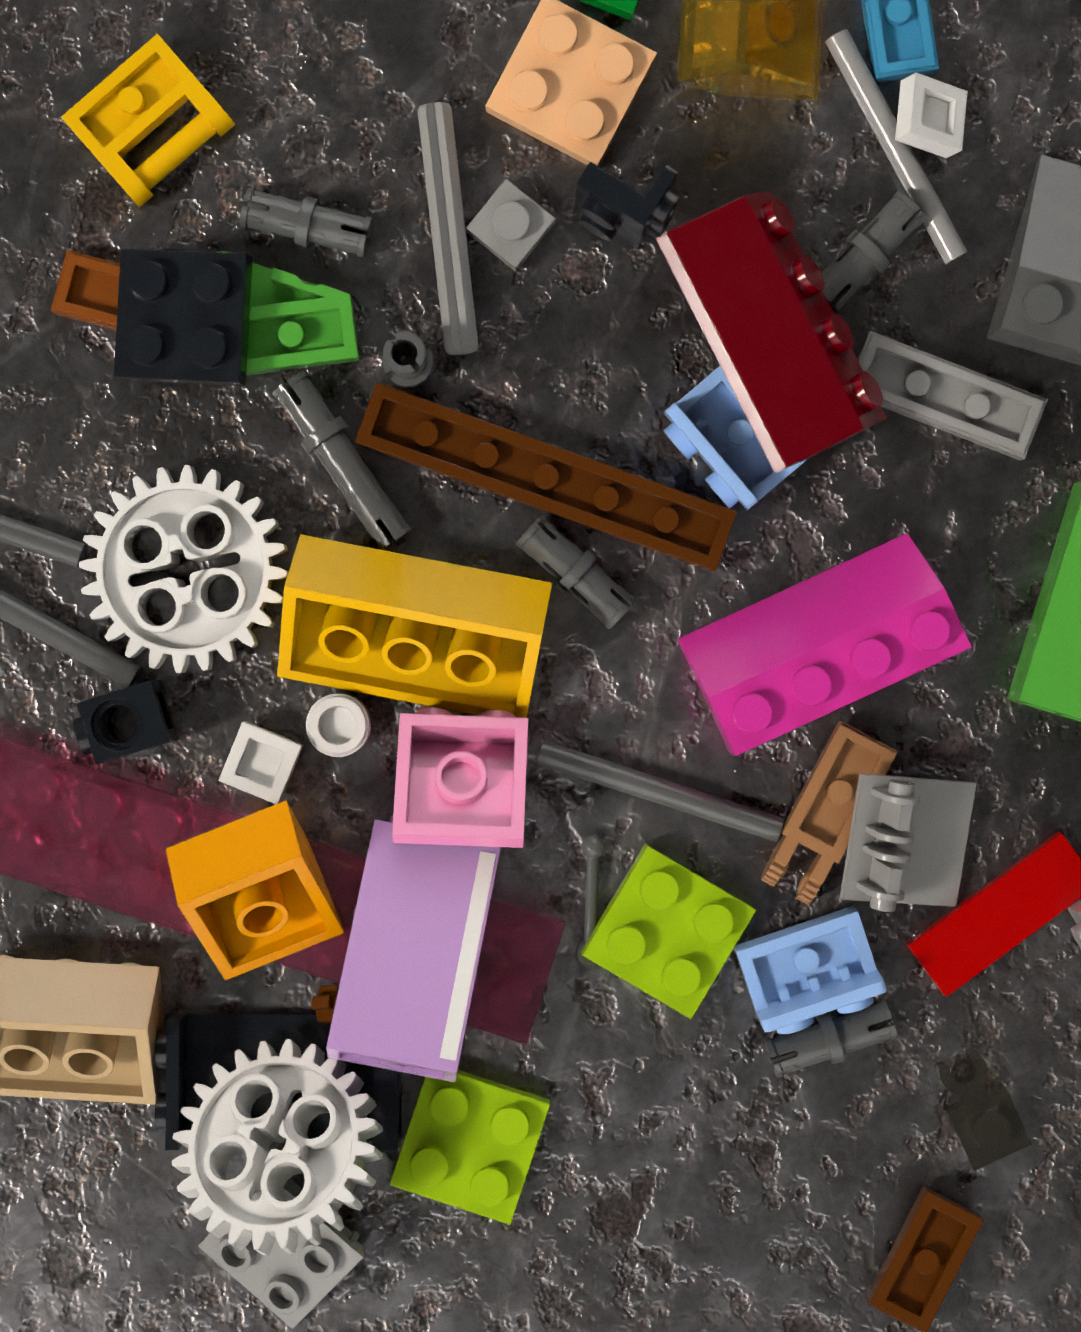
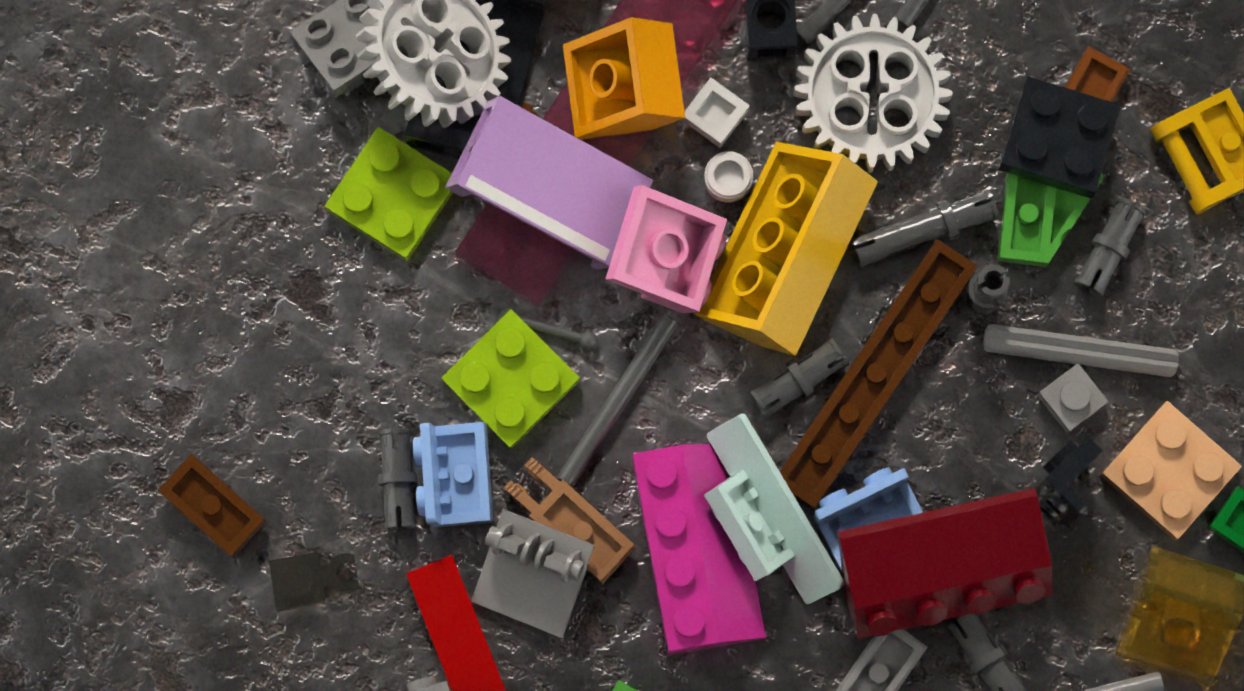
camera: 105 degrees right, 10 degrees down
none -> light aqua bracket [704,413,845,604]

